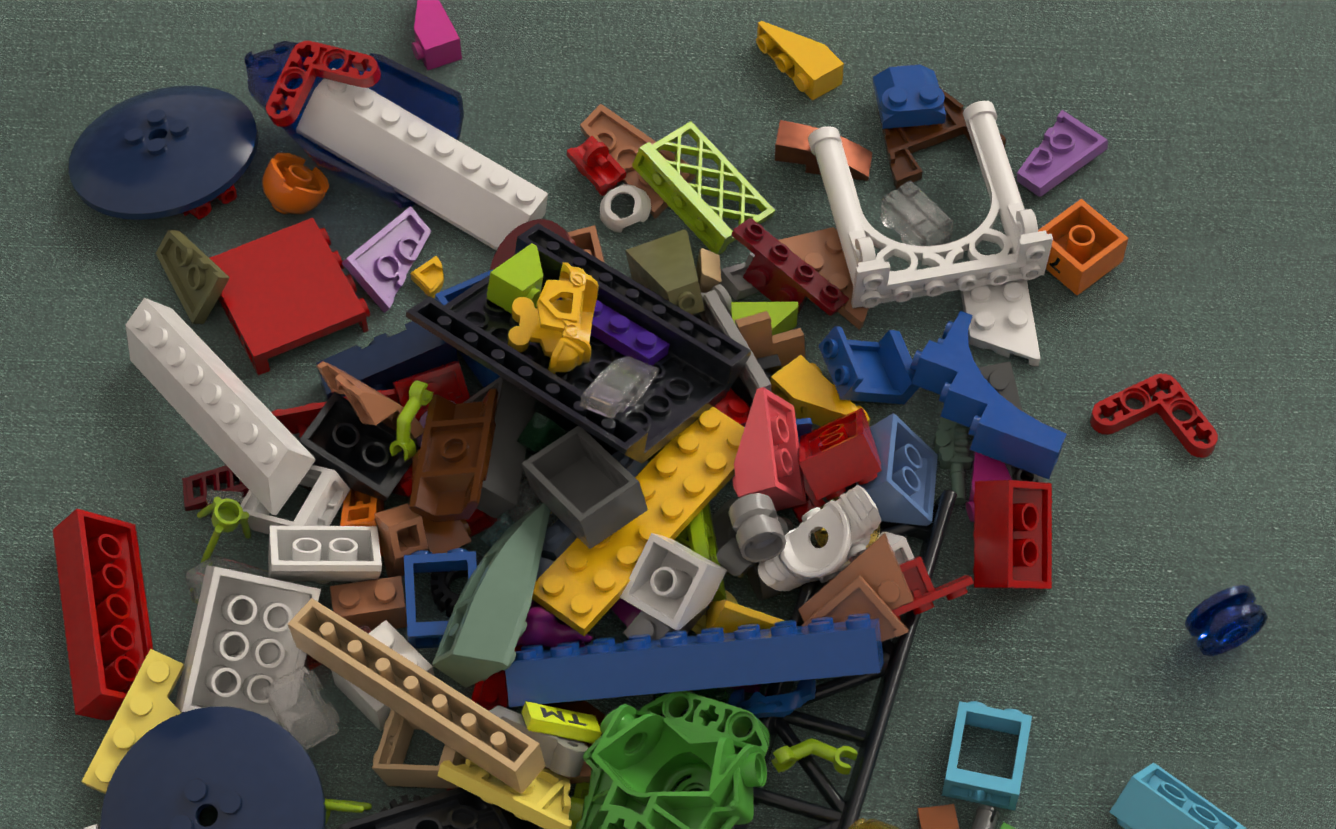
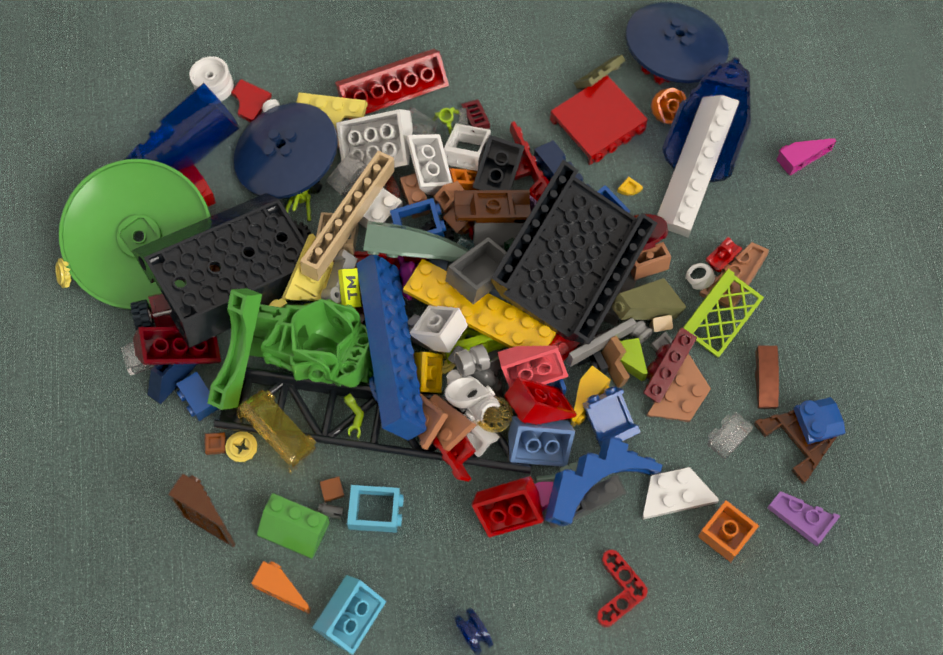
camera: 80 degrees right, 10 degrees up
white slope [126,298,316,515] -> none
red beam [266,41,381,127] -> none
nougat slope [316,361,424,439] -> none
medium lavender wing [342,206,431,313] -> none
lime arm [390,380,434,461] -> none
lime slope [486,243,543,313] -> none
yellow piece [507,262,599,374] -> none
dark purple plate [557,297,669,369] -> none
clear slope [579,356,659,419] -> none
yellow slope [756,21,844,101] -> none
white arch [808,101,1053,308] -> none

